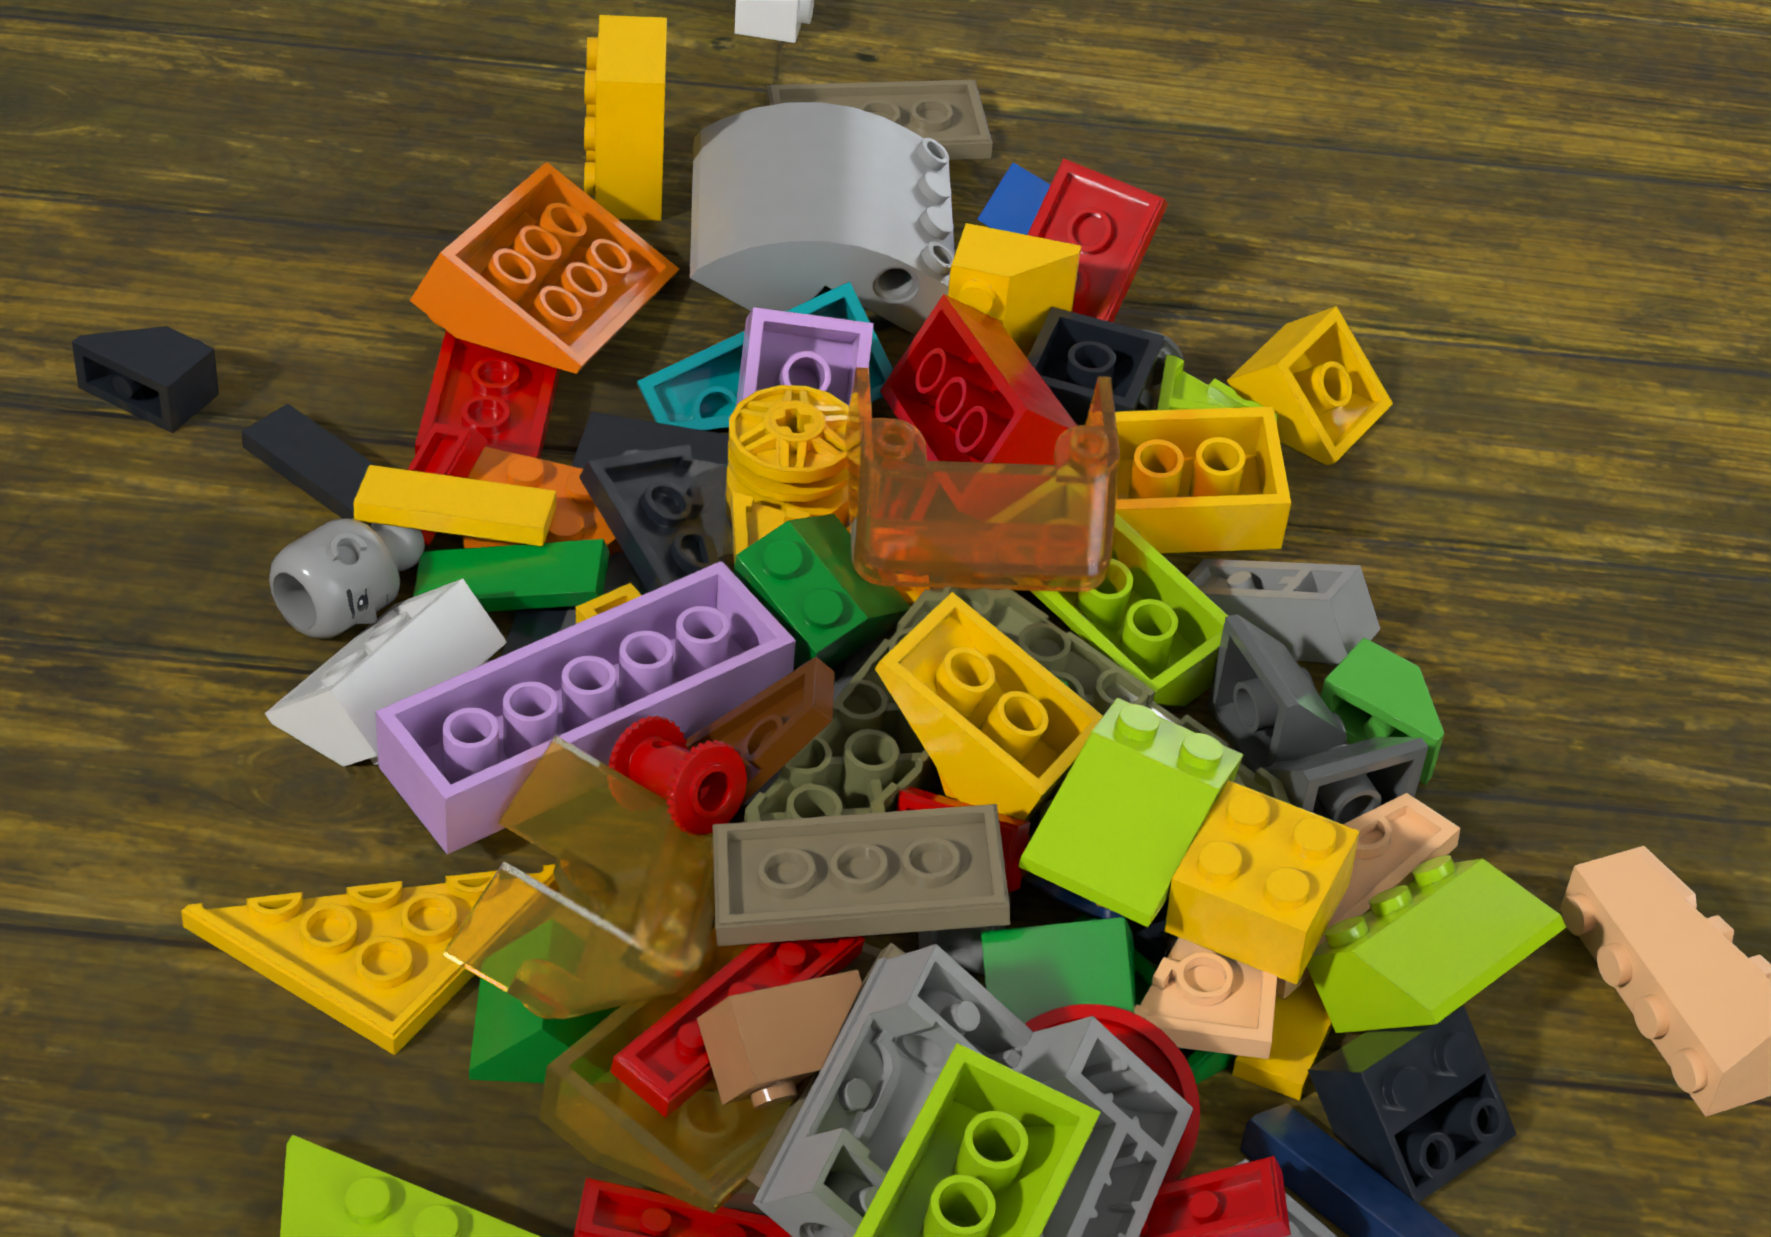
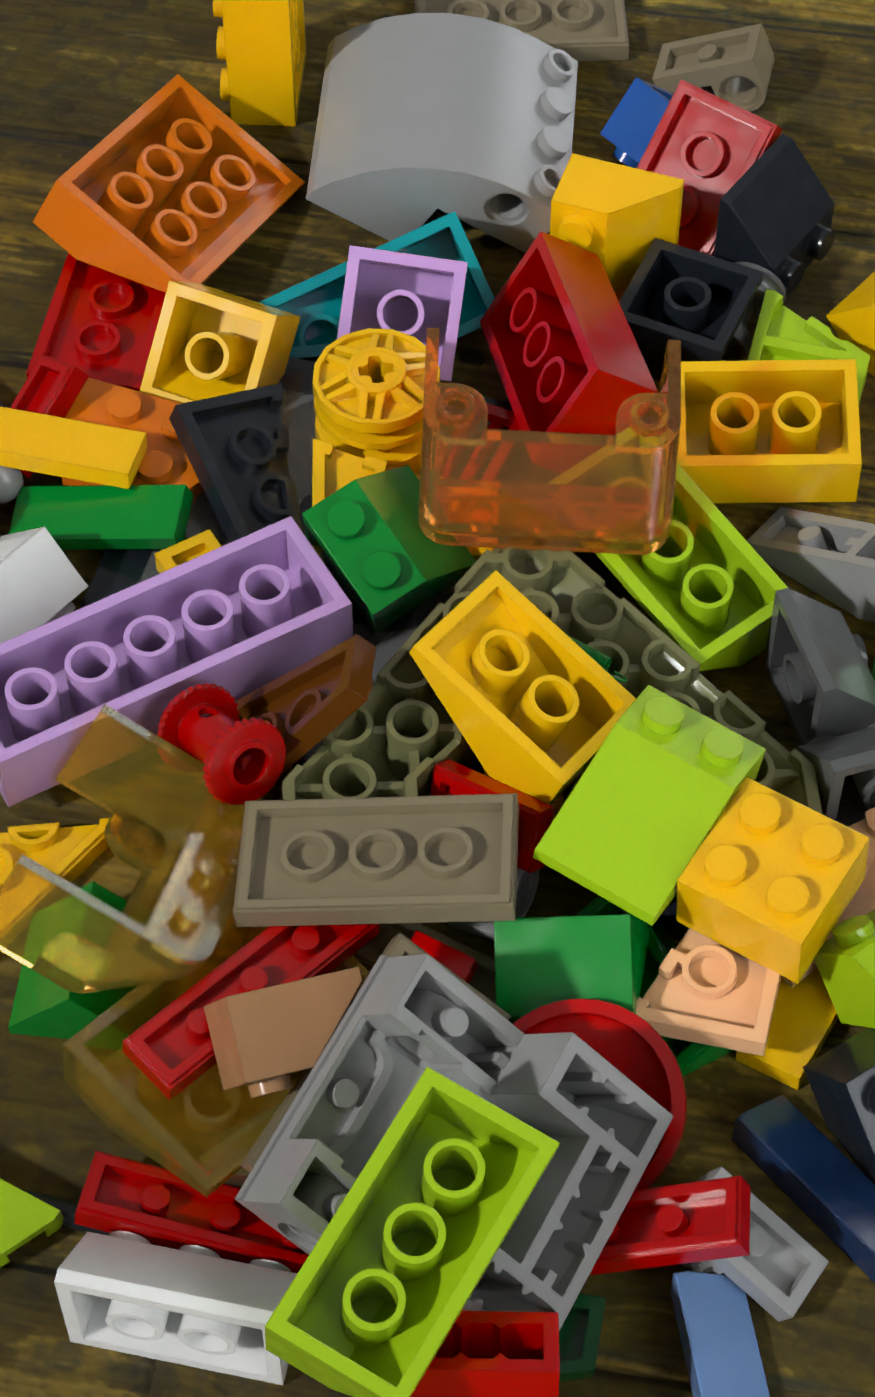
camera: 10 degrees right, 10 degrees up
none -> yellow slope [139,281,301,404]
none -> dark tan plate [652,23,775,112]
none -> black slope [714,134,835,294]

